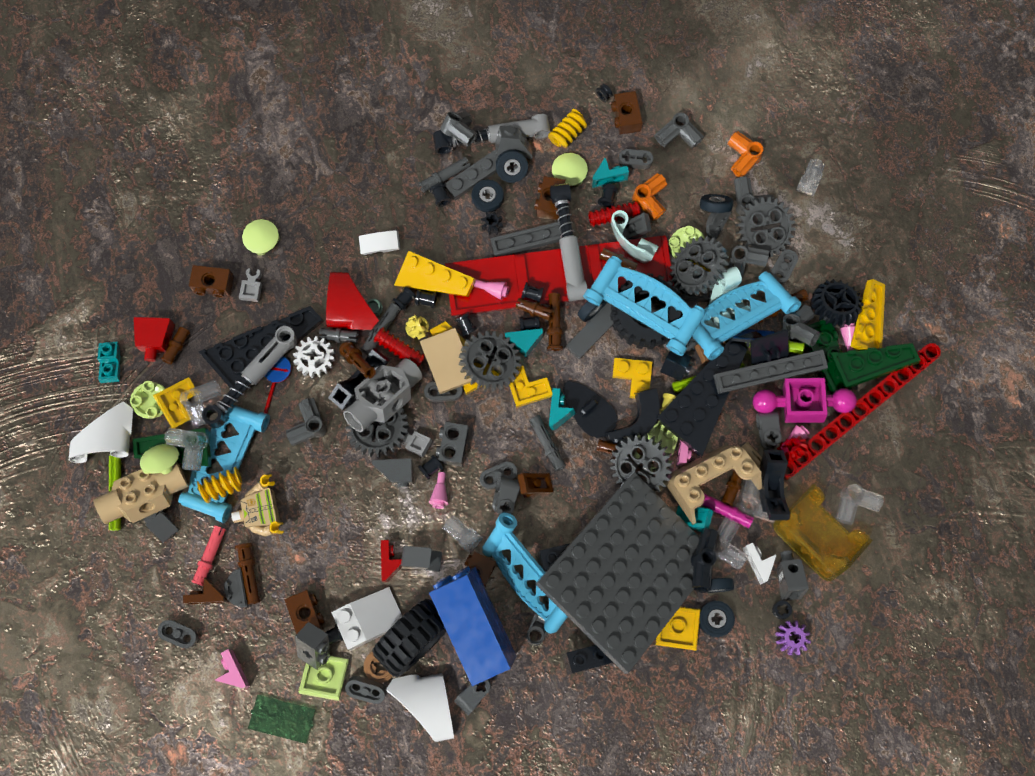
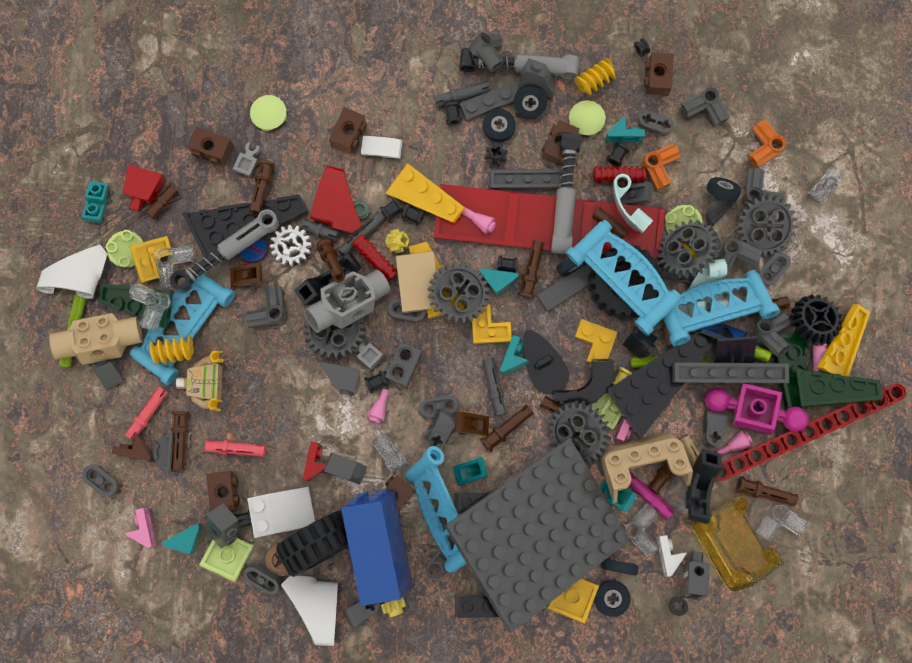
camera: 15 degrees right, 5 degrees up
yellowish green dish [140,444,180,474] -> none
clear green piece [248,695,316,744] -> none
black bush [454,312,477,336] -> none
reddish brown pin [516,298,555,321] -> none
black bush [521,282,544,303] -> none
black piece [691,528,720,591] -> none
medium lavender gear [775,621,811,655] -> none
red gear [776,436,808,461] -> none
none -> teal slope [162,524,203,555]
none -> coral pin [205,440,266,457]
none -> reddish brown slope [230,262,262,288]
none -> reddish brown pin [249,160,275,216]
none -> reddish brown brick [329,107,367,154]
none -> light yellow gear [381,597,406,618]
none -> teal slope [453,457,488,486]
none -> reddish brown pin [480,405,534,453]
none -> reddish brown pin [736,476,798,507]

